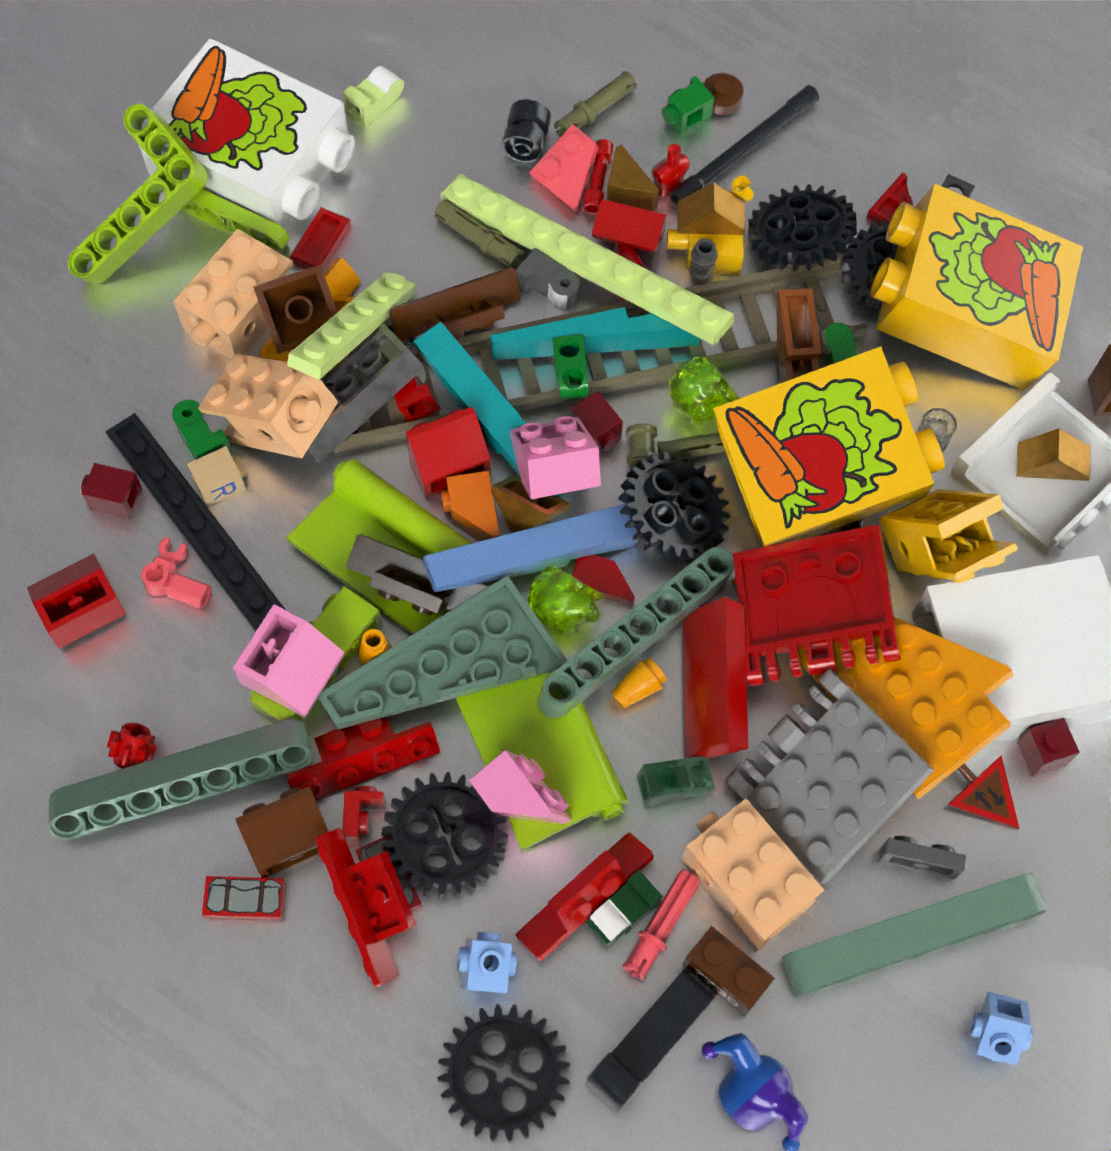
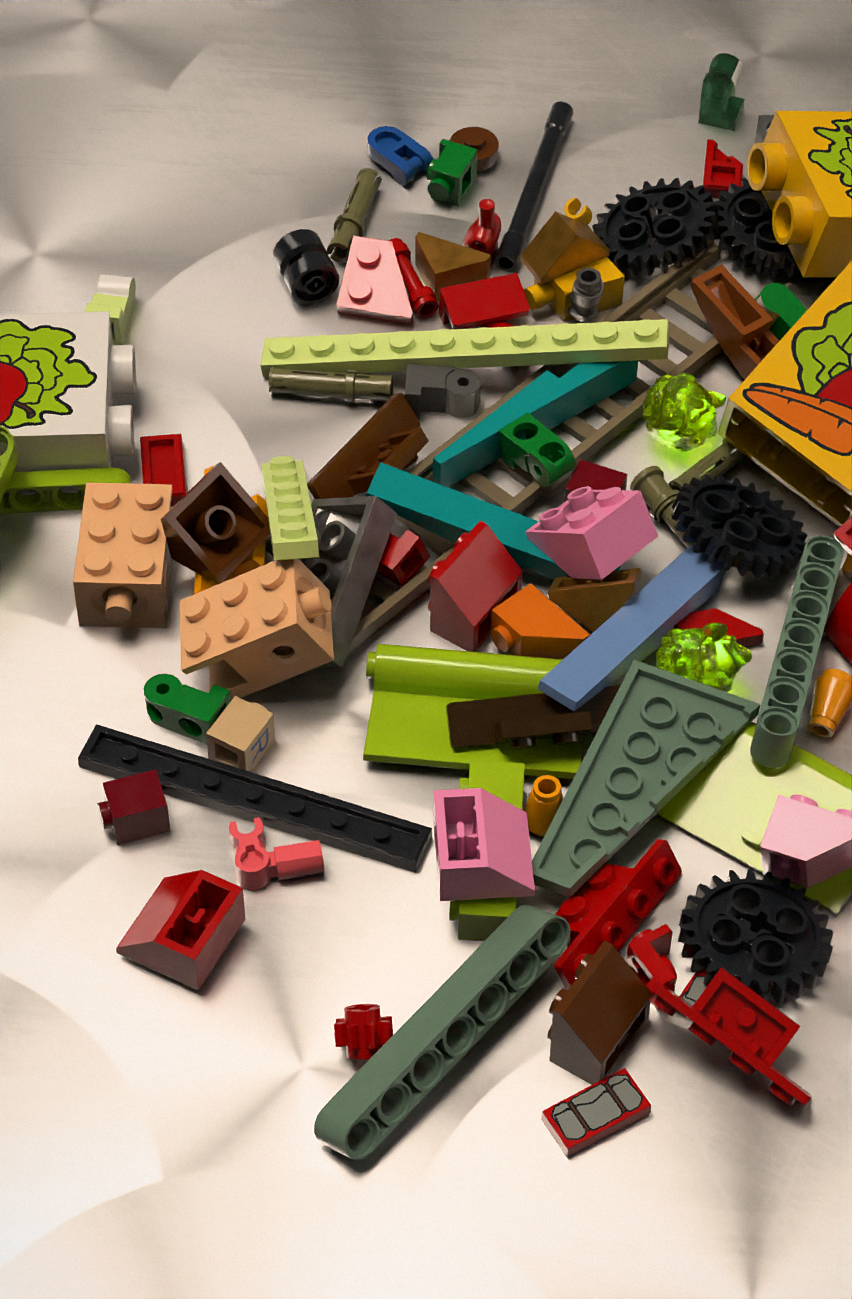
camera: 30 degrees left, 15 degrees down
none -> blue plate [367,126,433,185]
none -> clear green leg [698,53,745,131]

